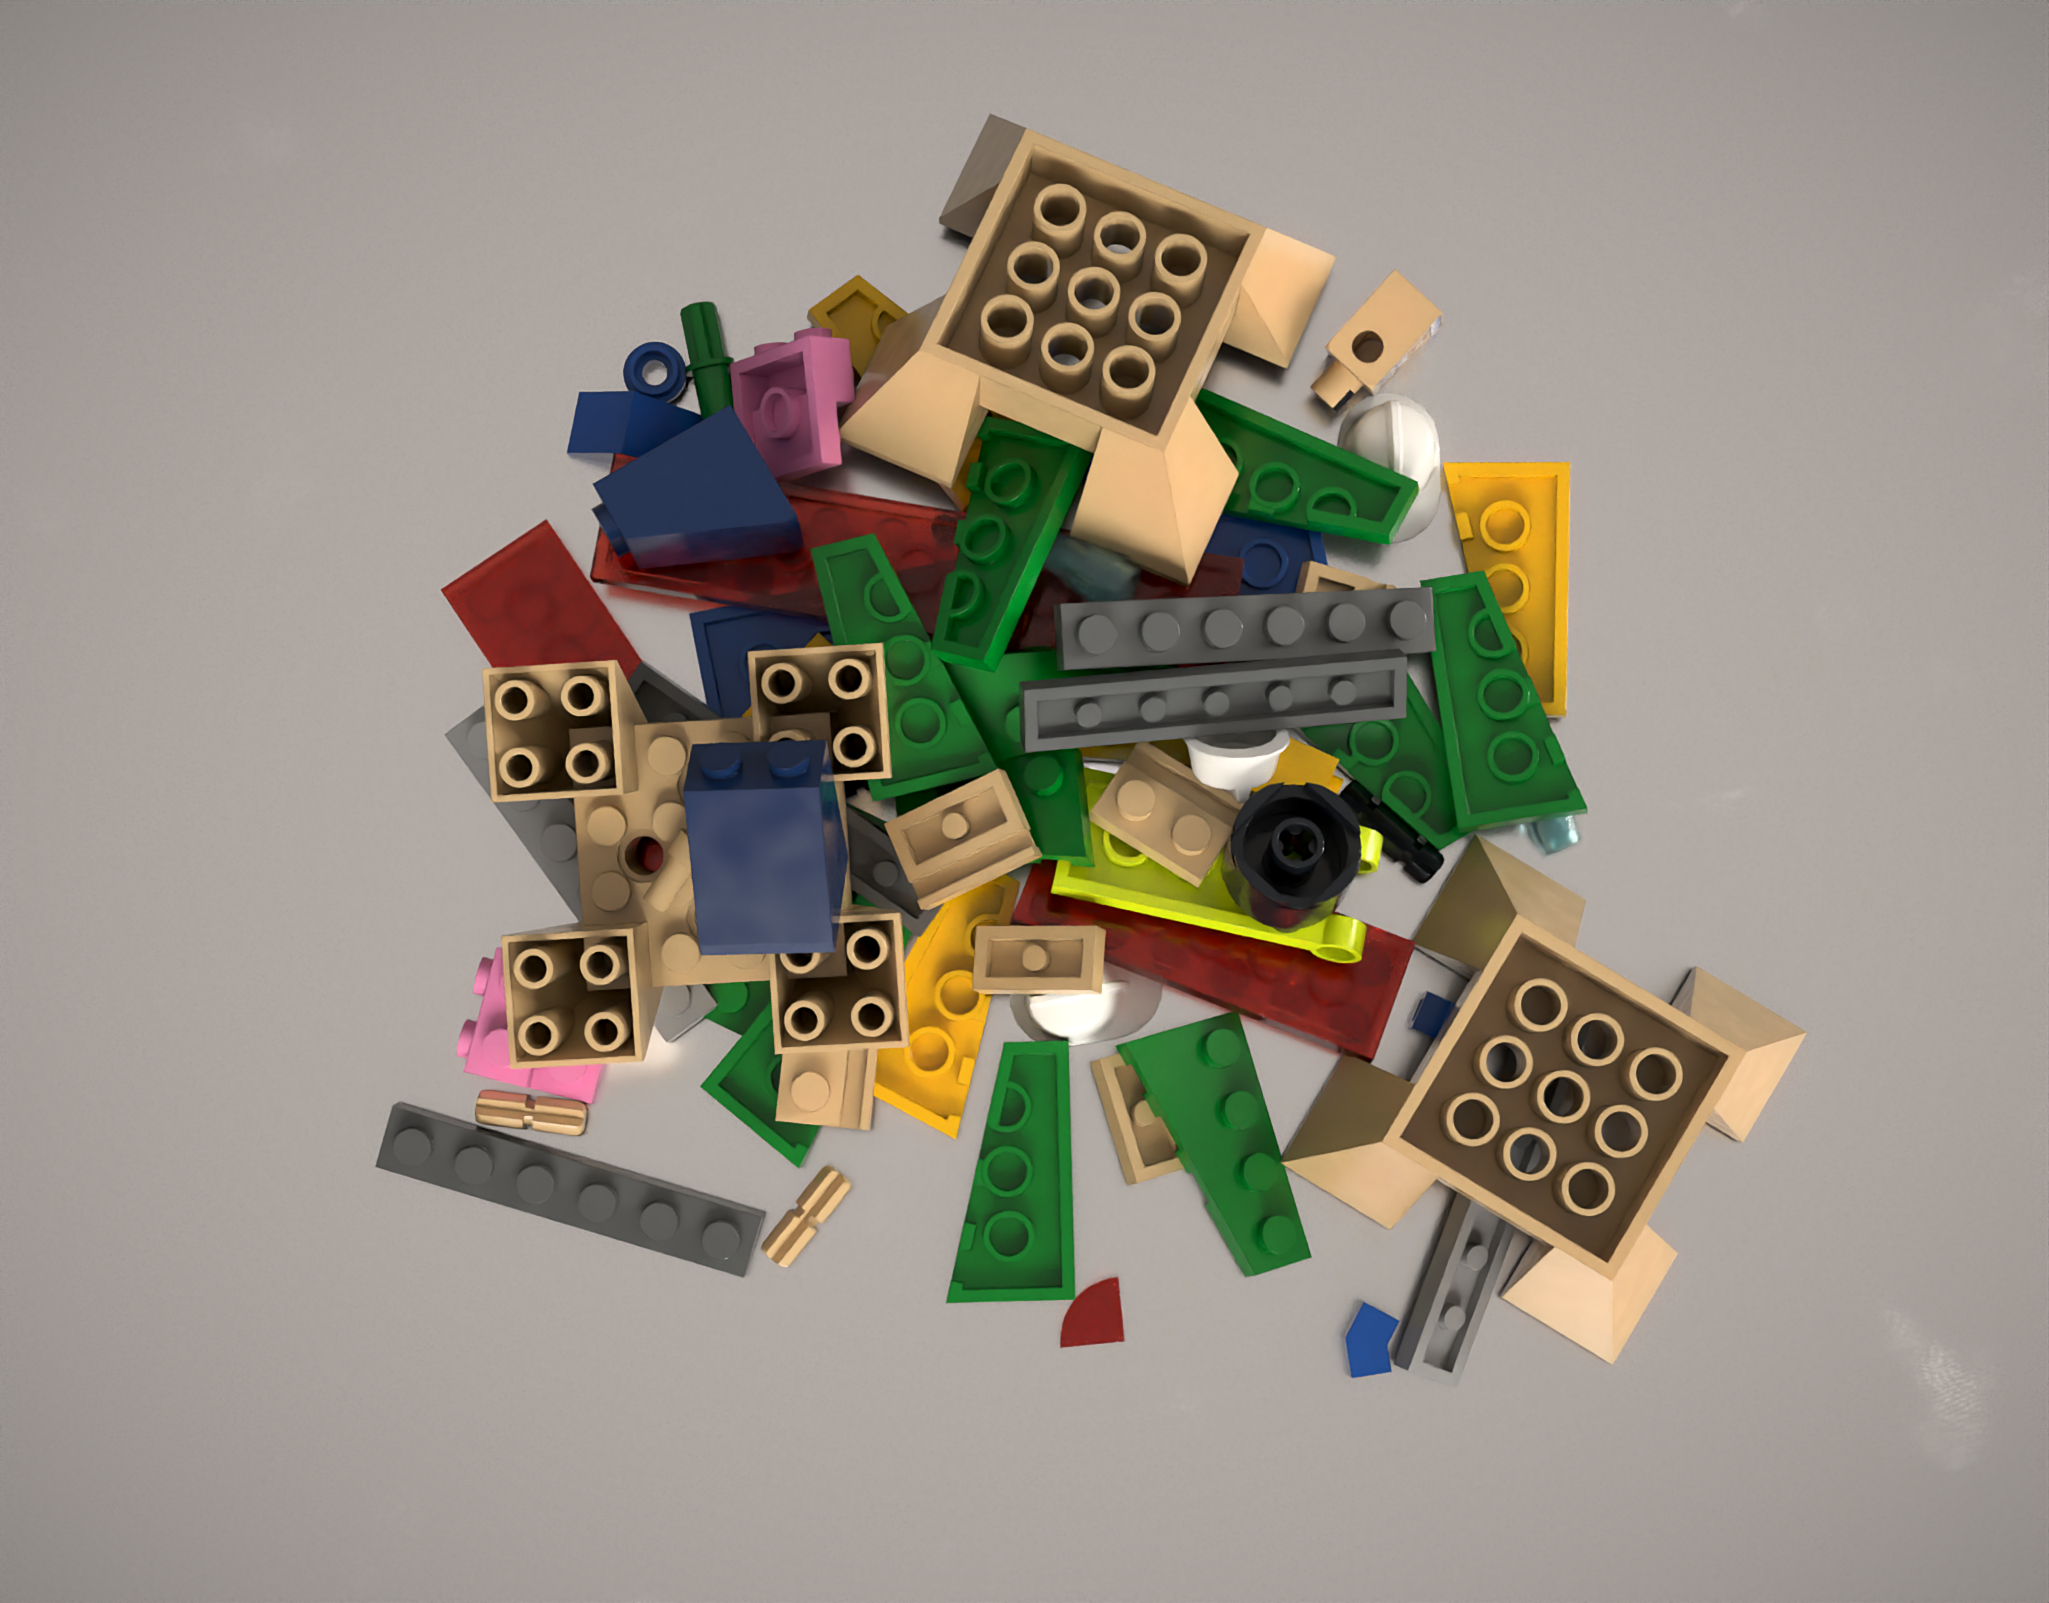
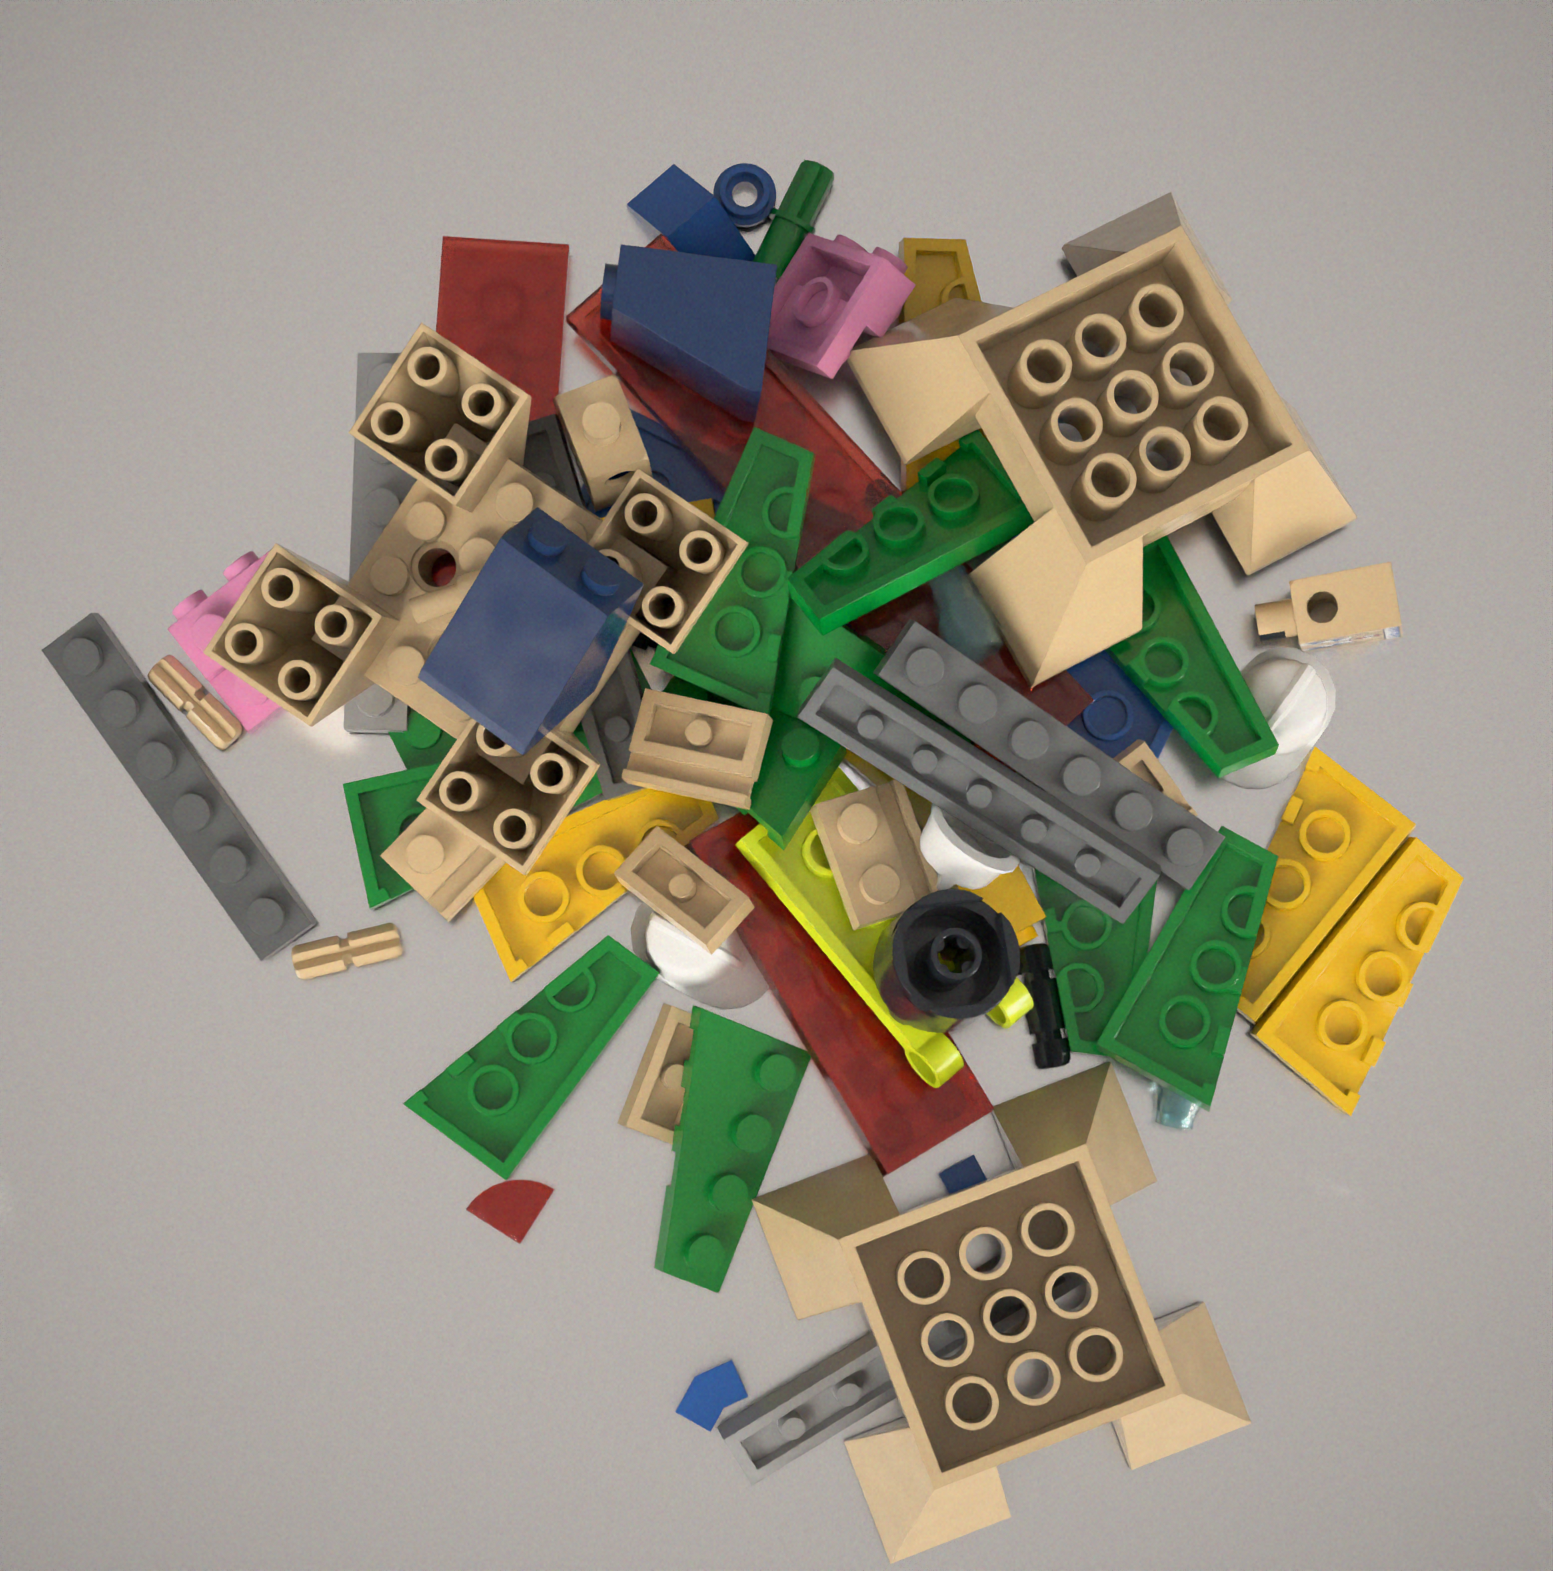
camera: 30 degrees right, 0 degrees up
none -> tan torso [552,374,653,512]
none -> yellow wing [1250,836,1464,1116]

